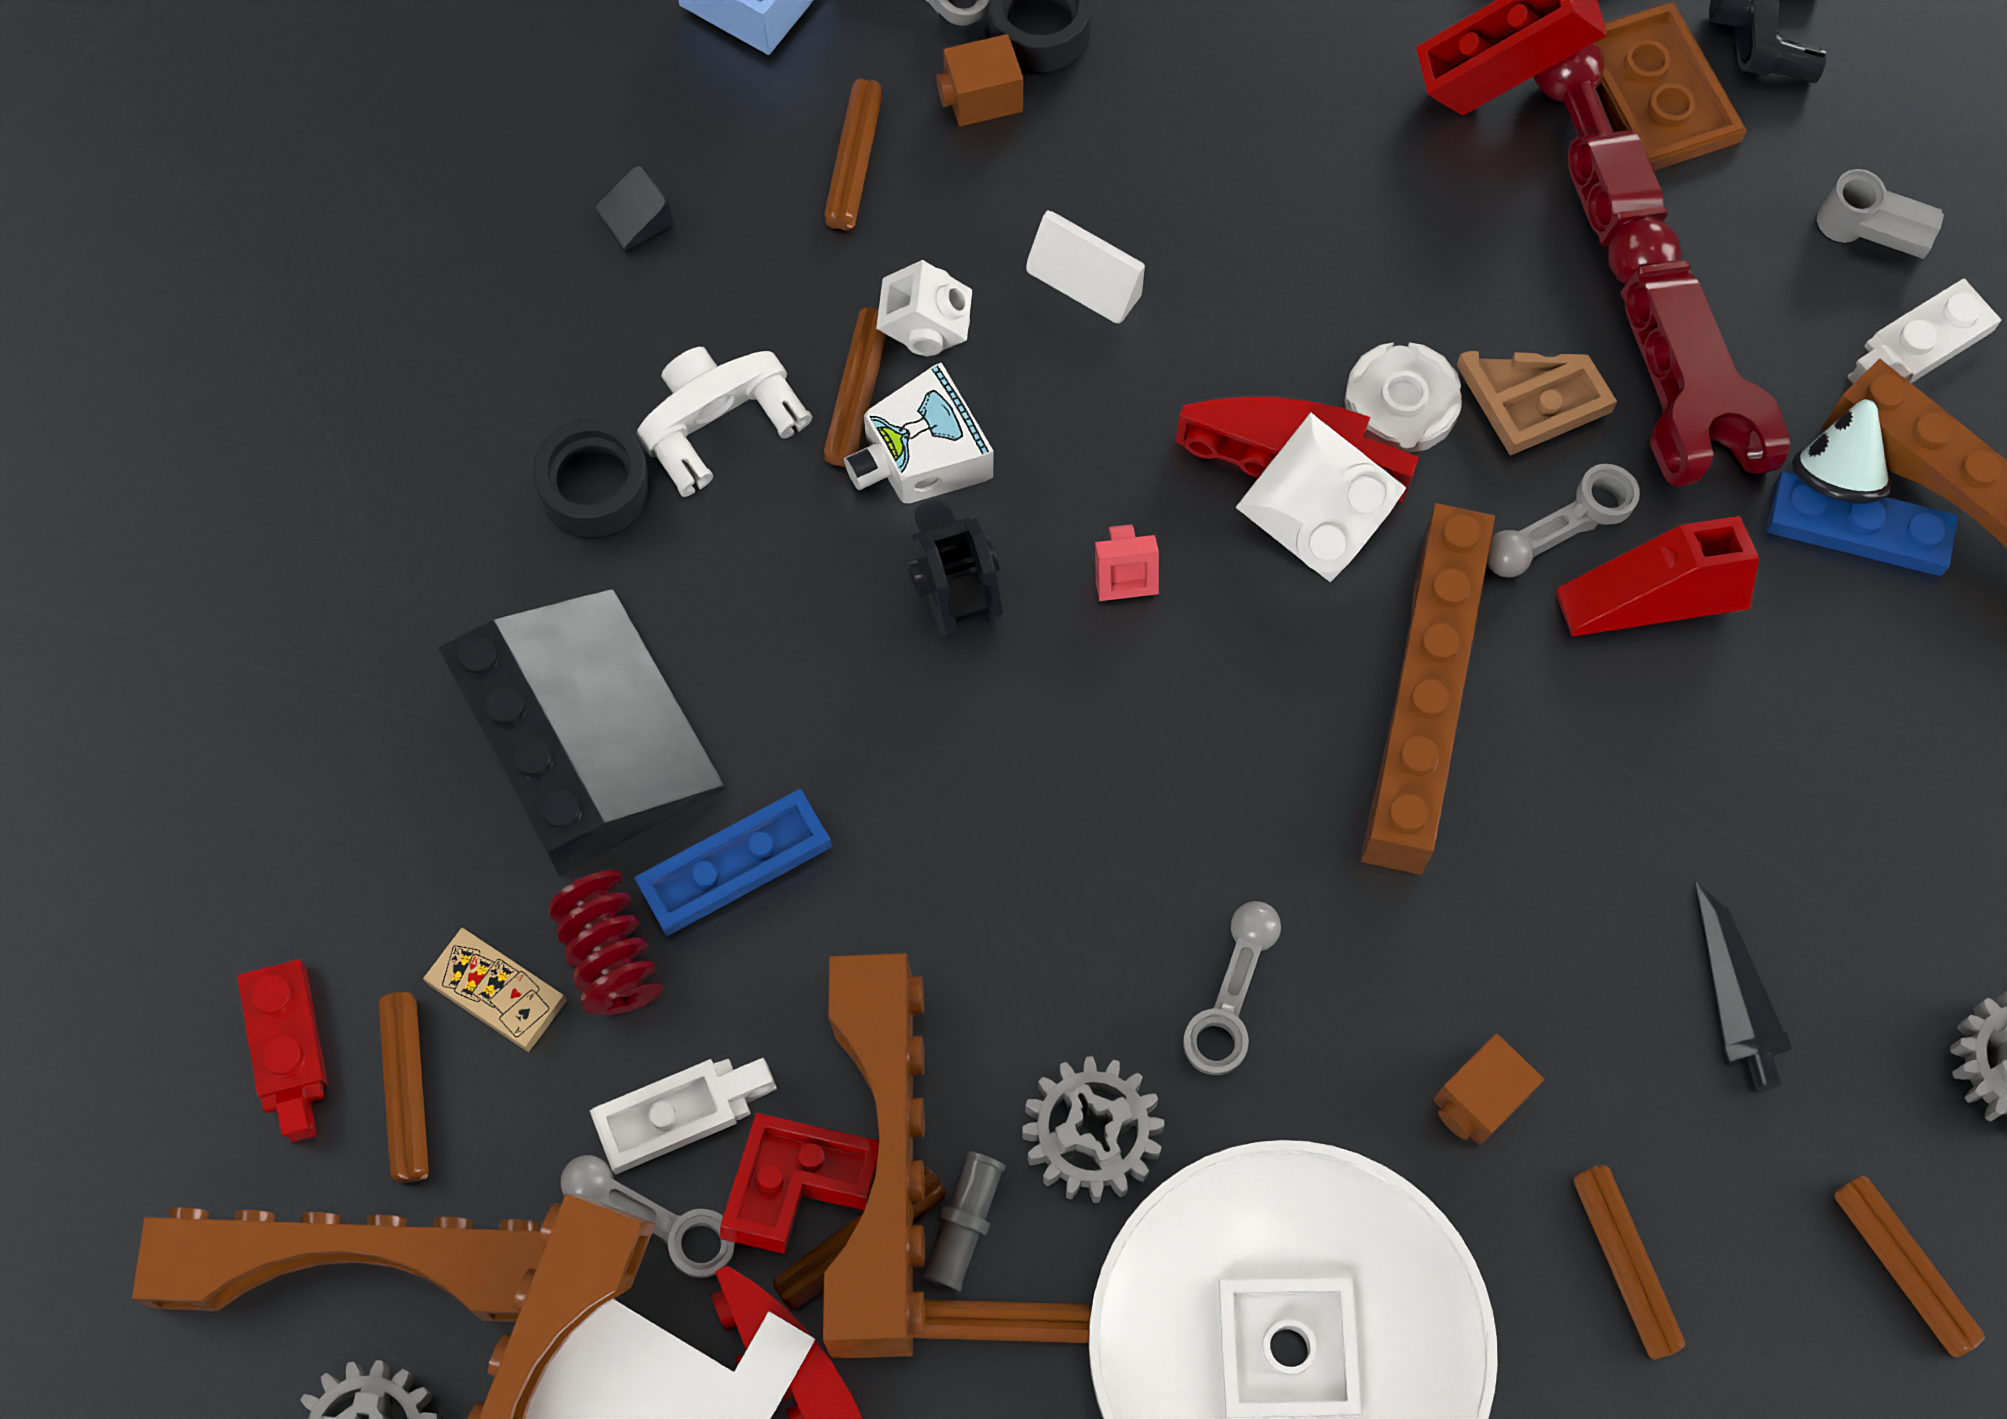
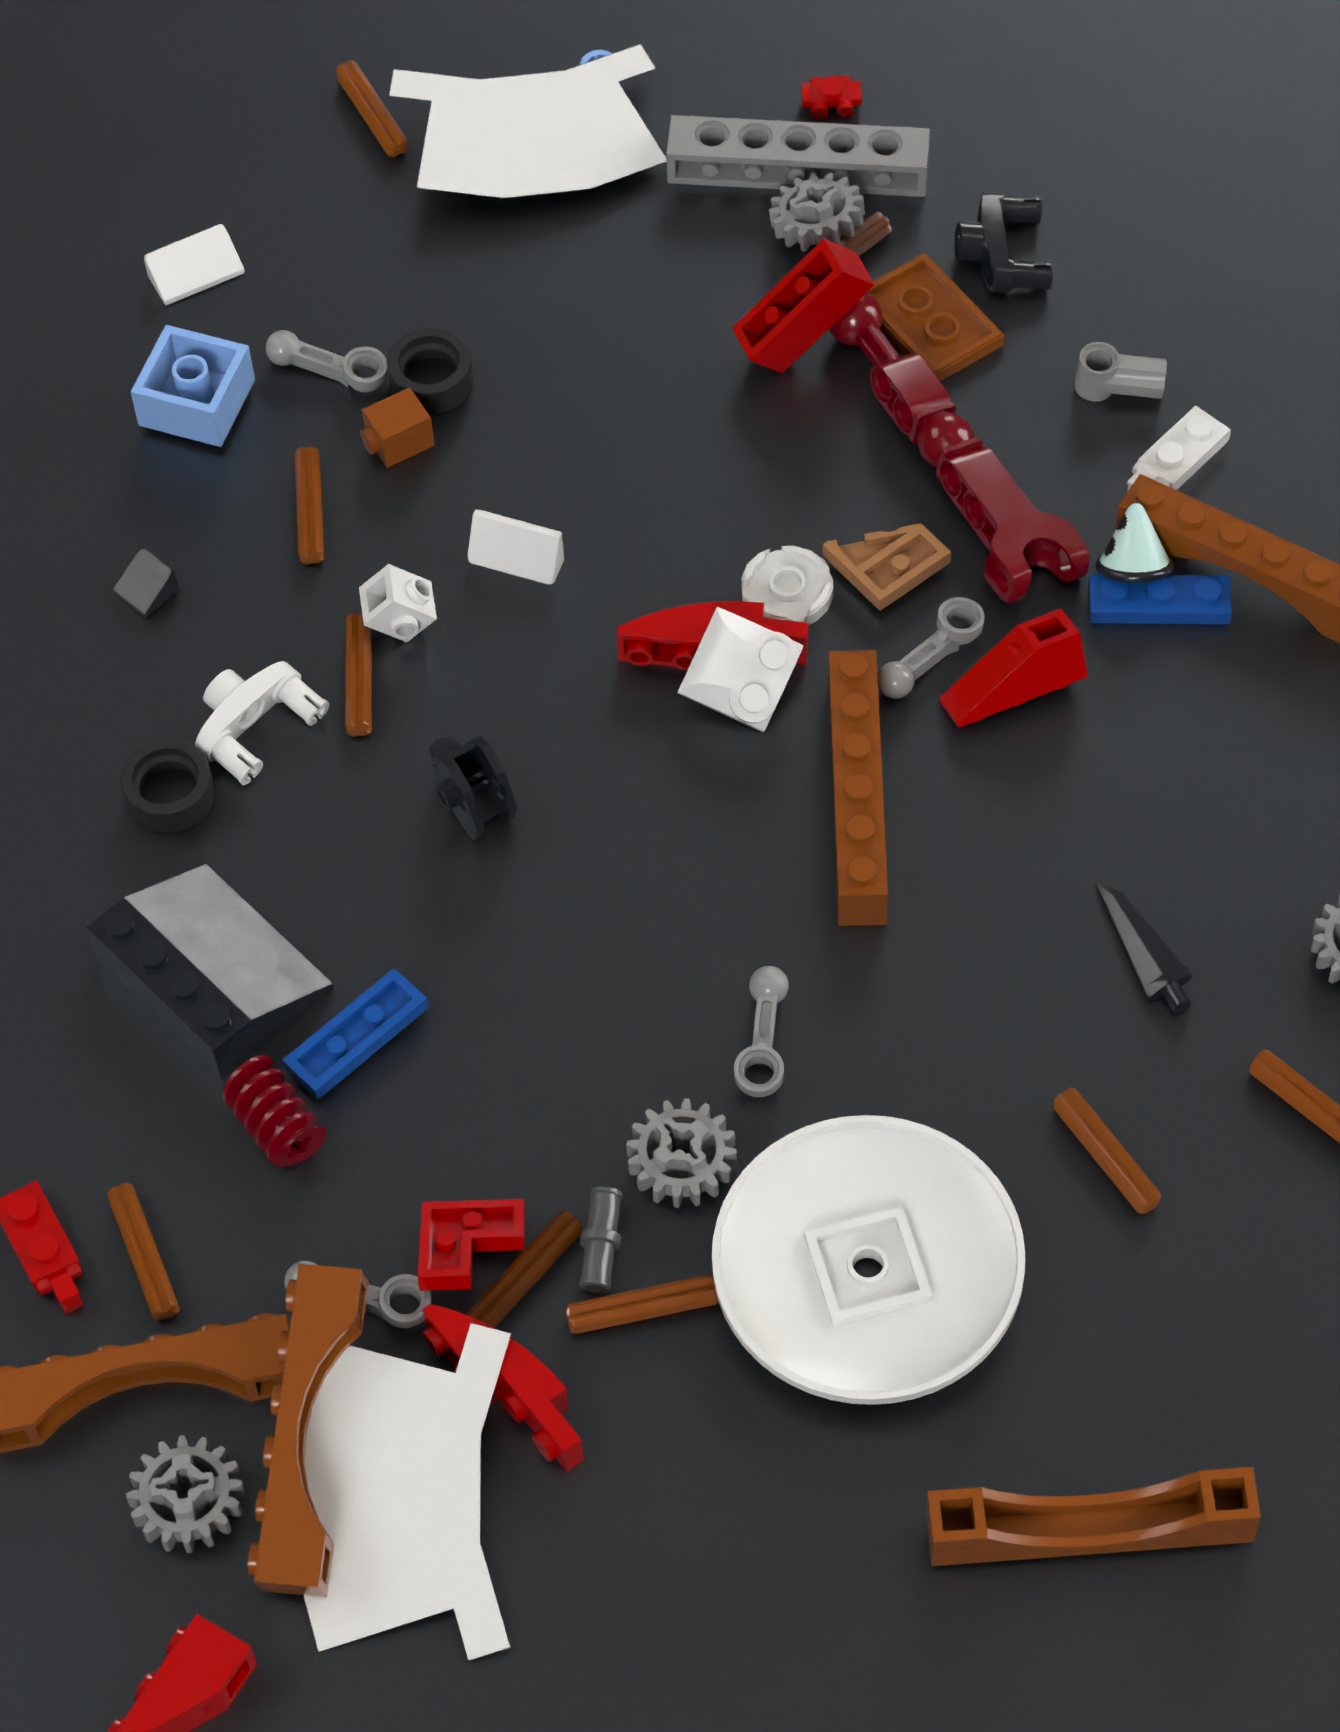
camera: 10 degrees left, 10 degrees down
tan tile [423,928,567,1052] -> none
white hinge [590,1058,777,1175] -> none
dark orange arch [823,953,925,1359] -> none
white torso [844,363,994,504] -> none
coral tile [1095,524,1159,601] -> none
dark orange brick [1433,1033,1545,1146] -> none

